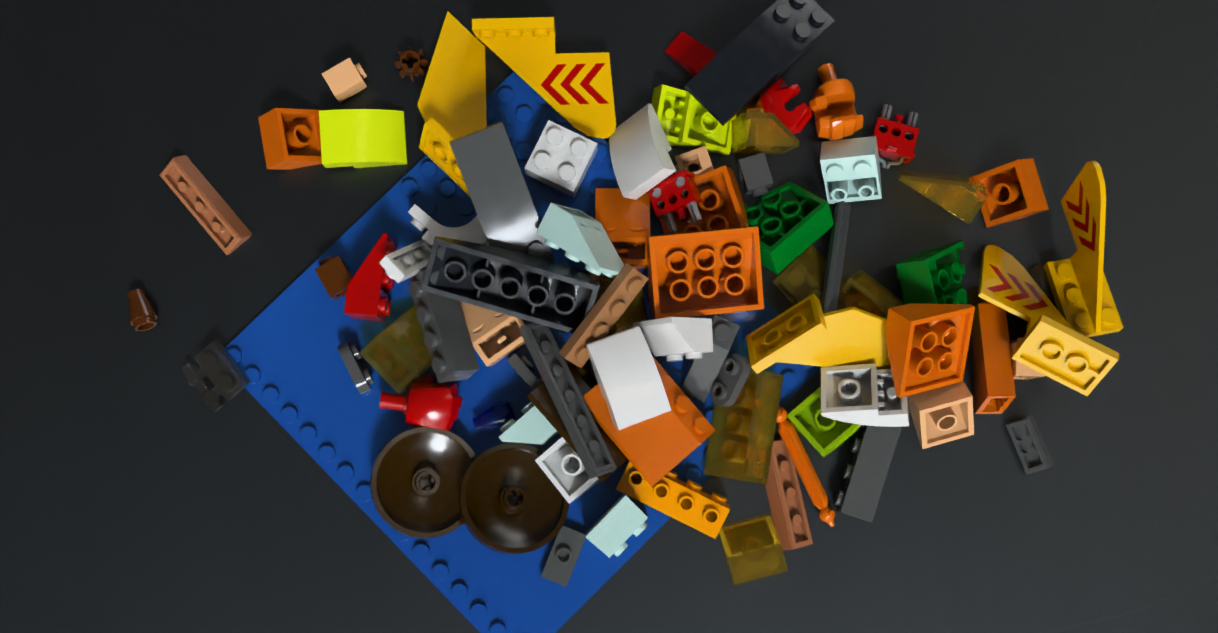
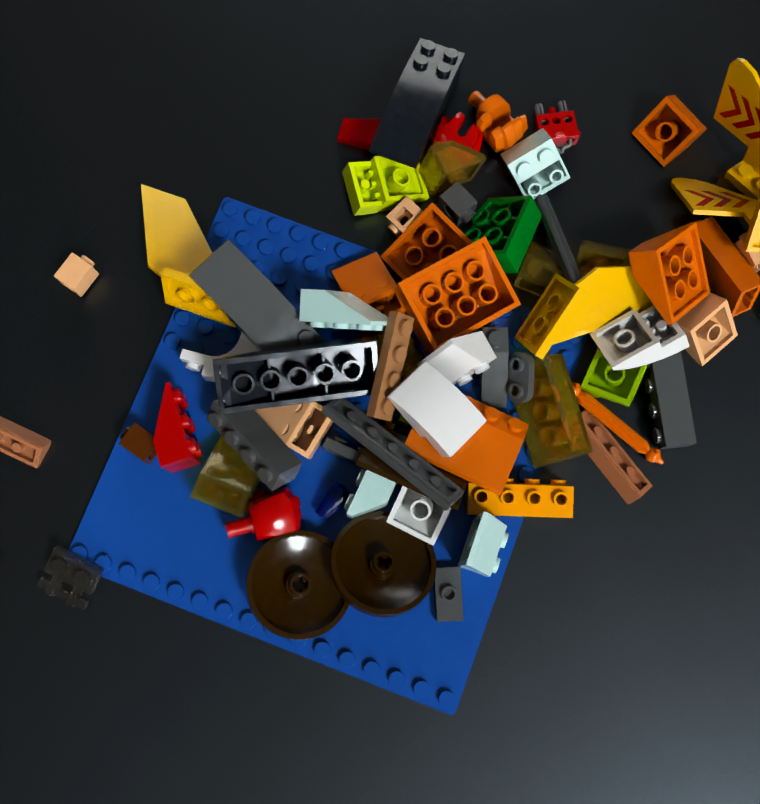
camera: 25 degrees left, 5 degrees down
orange slope [258,108,322,170] -> none
neon yellow slope [319,109,408,168] -> none
dark grey plate [337,341,374,395] -> none
white plate [379,239,431,283] -> none
reddish brown gear [394,46,429,82] -> none
yellow piece [472,17,616,139] -> none
white brick [524,120,598,197] -> none
white slope [609,103,676,200] -> none
red piece [646,168,702,234] -> none
clear yellow slope [718,515,788,585] -> none
green wedge [896,240,967,305] -> none
clear yellow slope [899,170,988,224] -> none

